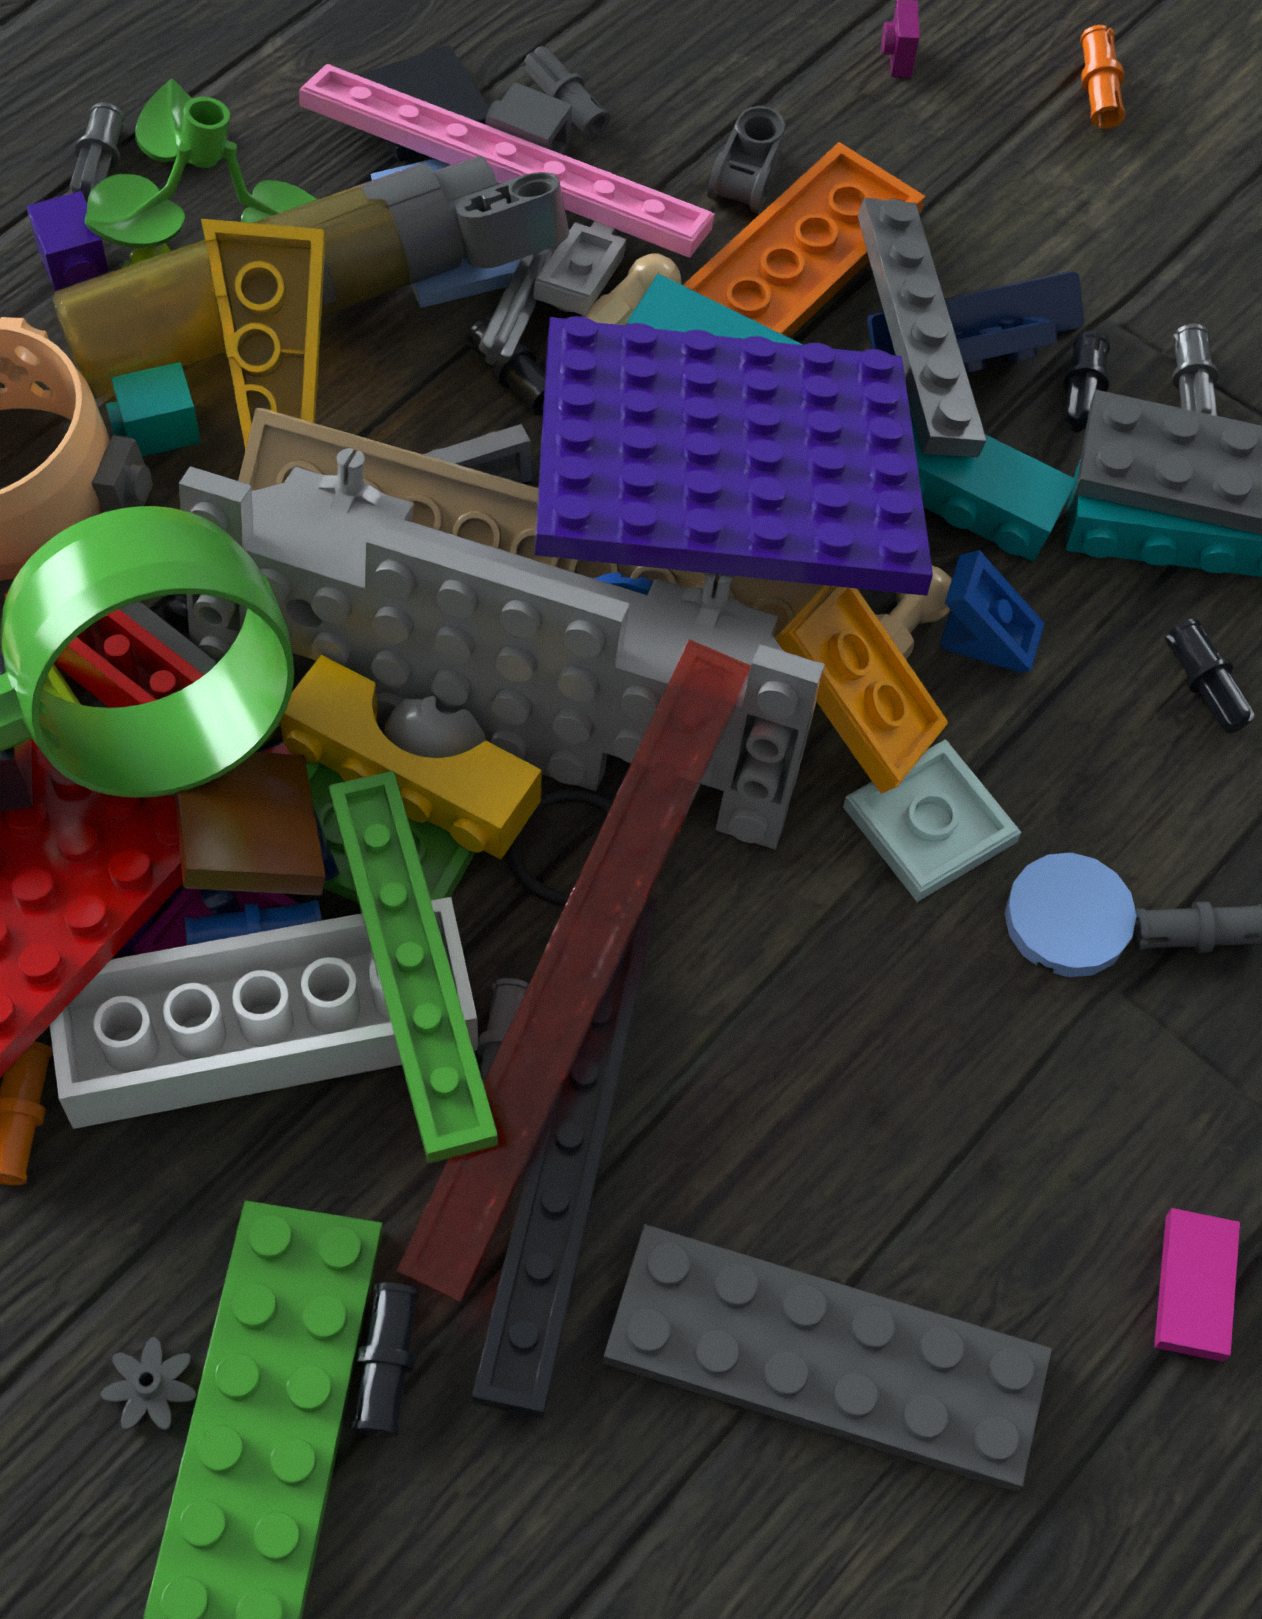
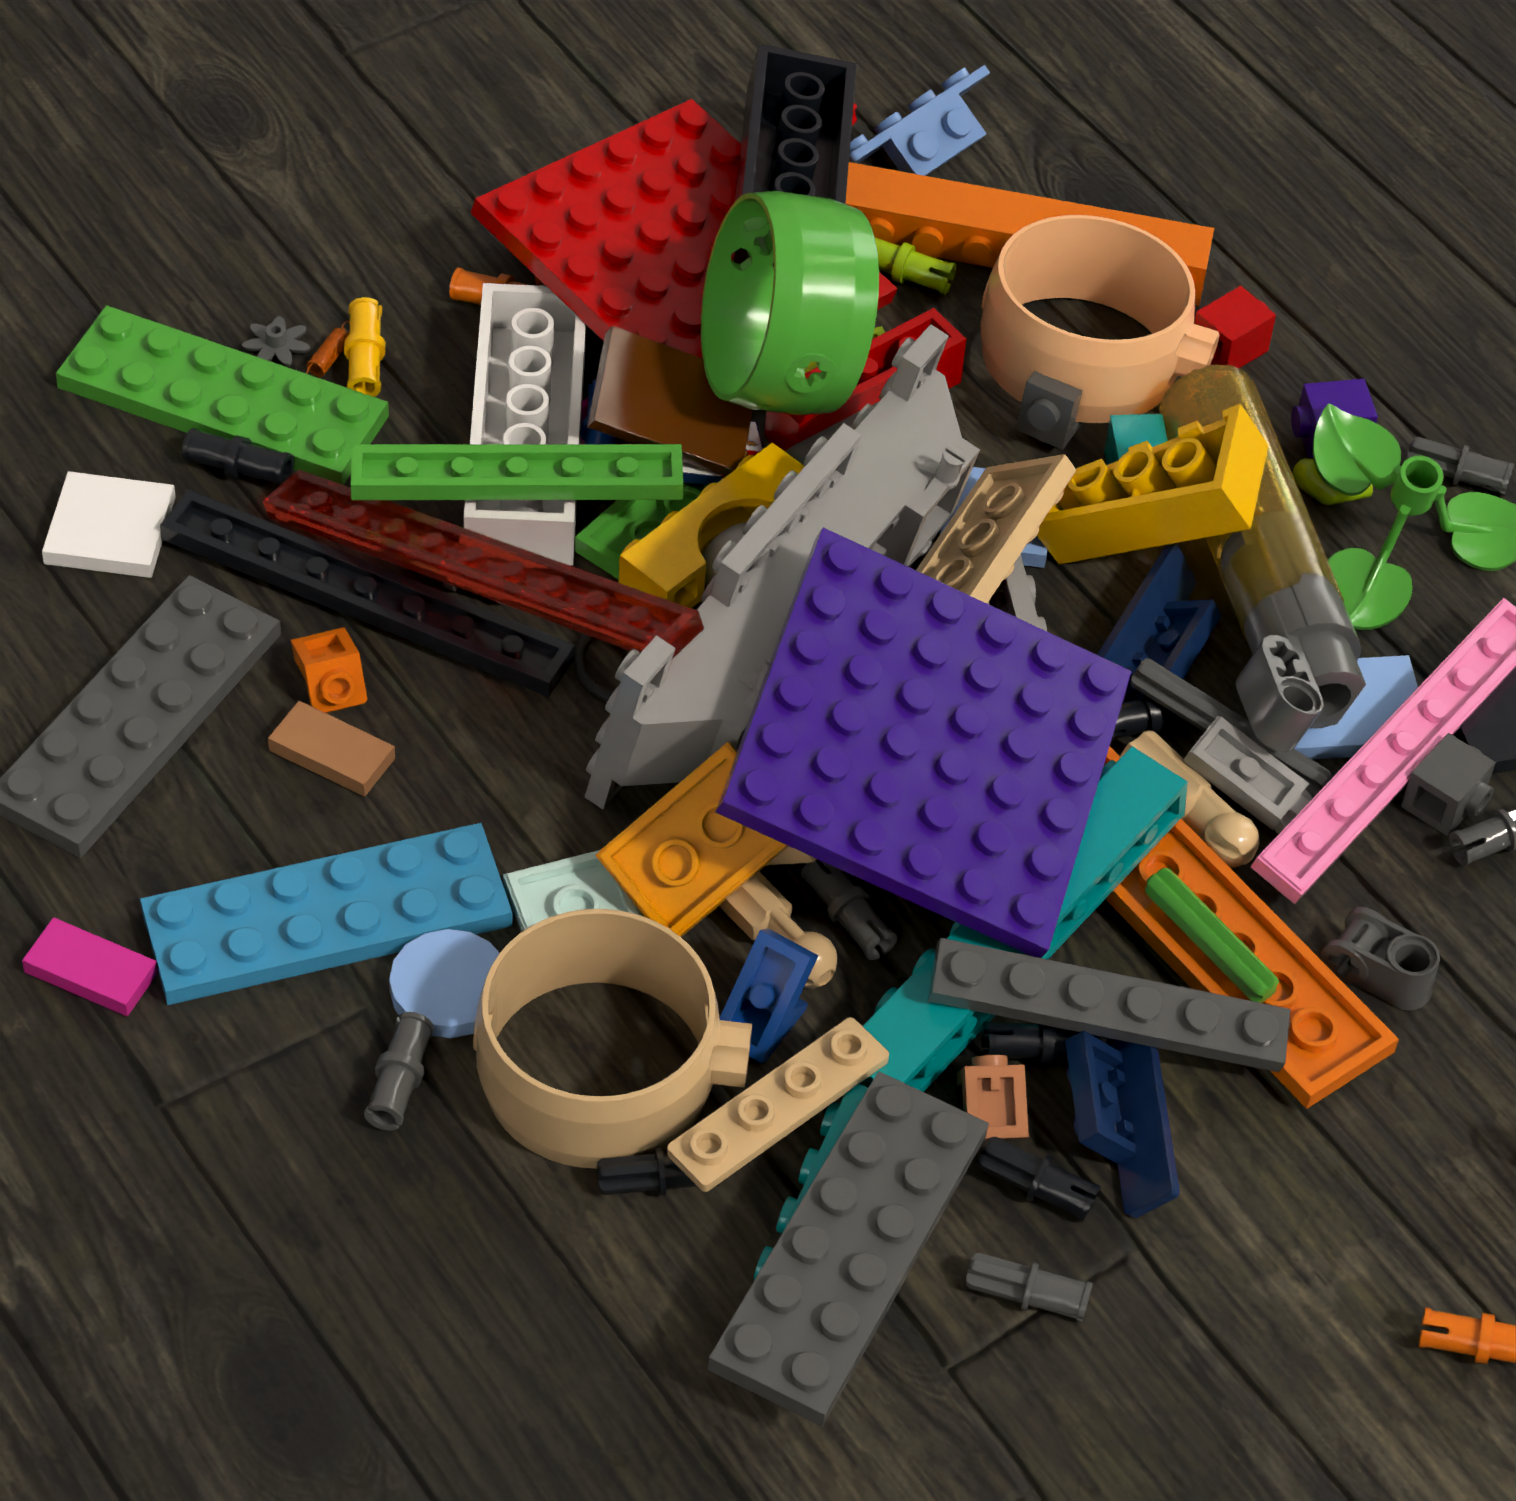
camera: 105 degrees right, 10 degrees down
none -> white tile [42,471,175,578]
none -> dark azure plate [140,823,512,1005]
none -> medium nougat tile [268,701,395,797]
none -> orange bracket [291,627,367,713]
none -> orange piece [306,321,350,378]
none -> yellow pin [344,297,386,397]
none -> tan cylinder [473,909,752,1169]
none -> tan bracket [667,1017,889,1192]
none -> nougat bracket [957,1055,1029,1141]
none -> dark blue bracket [1097,544,1221,703]
none -> bright green axle [1145,868,1279,1003]

